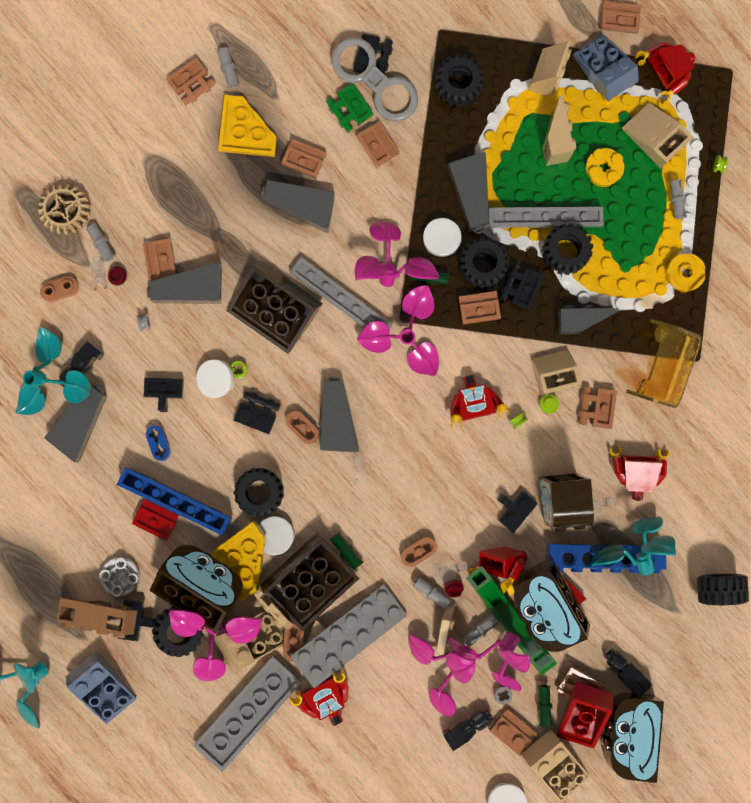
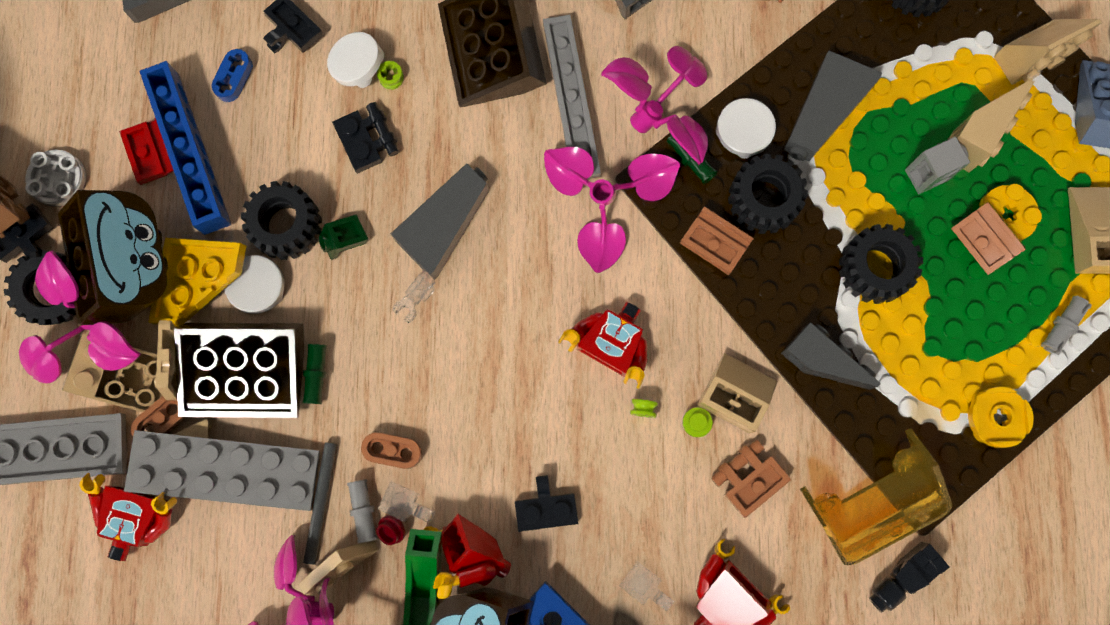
camera: 50 degrees right, 5 degrees down
nougat plate [286,411,319,444] -> none
light grey pin [462,613,499,648] -> none
light grey plate [488,207,604,228] -> none
black plate [499,264,544,311] -> none
dark brown brick [538,473,594,532] -> none
none -> dark grey bar [303,442,337,565]
none -> dark green bracket [319,214,368,260]
none -> black piece [869,542,950,613]
none -> light grey brick [905,137,970,195]
none -> nougat plate [951,202,1026,275]

